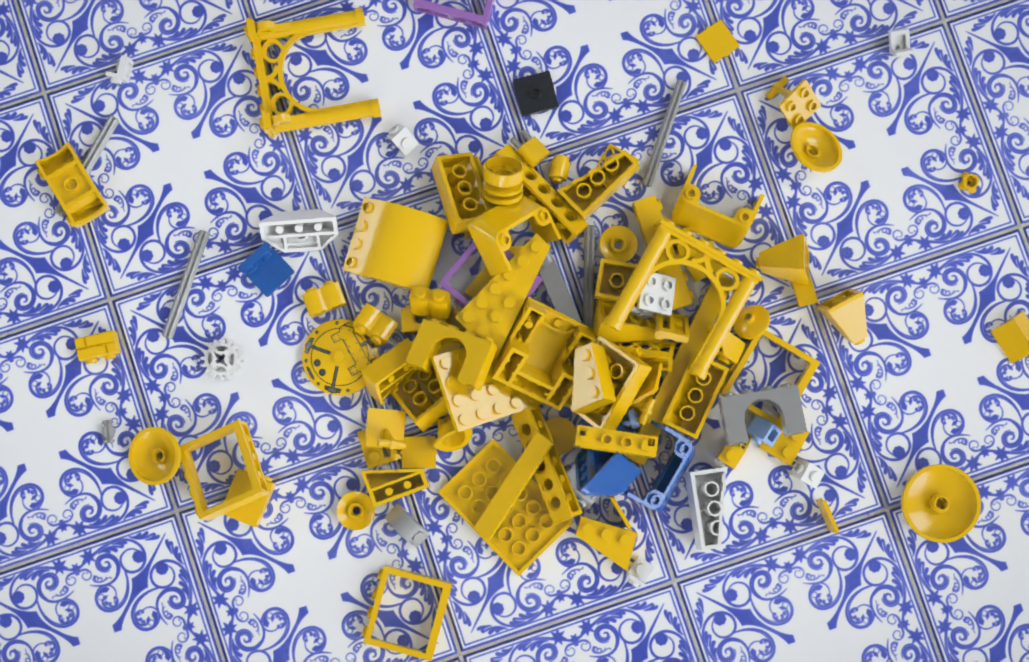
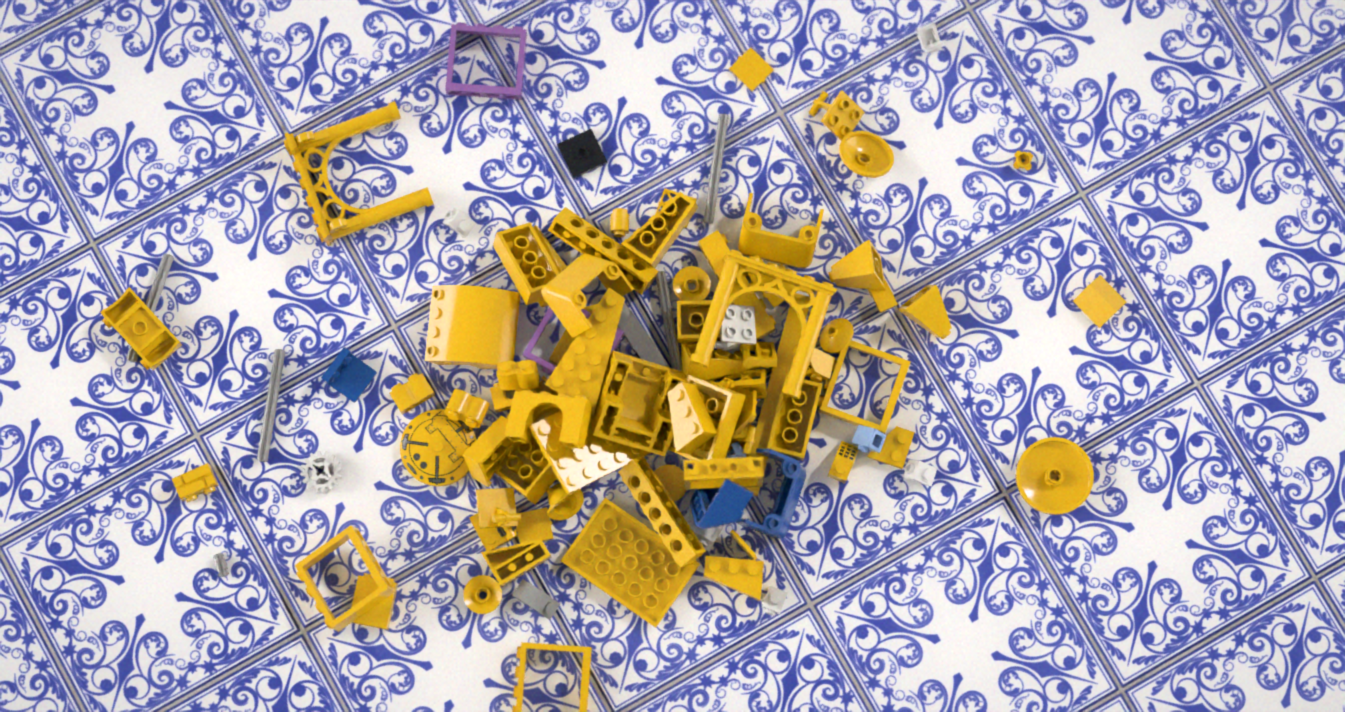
camera: 15 degrees left, 5 degrees down
white bracket [105,55,134,85] -> none
yellow dish [128,427,181,485] -> none
white wedge [259,209,339,253] -> none
yellow tile [474,431,554,539] -> none
yellow wheel [483,156,524,205] -> none
yellow piece [510,129,551,168] -> none
white wedge [685,467,728,550] -> none
light grey arch [718,383,807,446] -> none
yellow piece [816,498,840,534] -> none

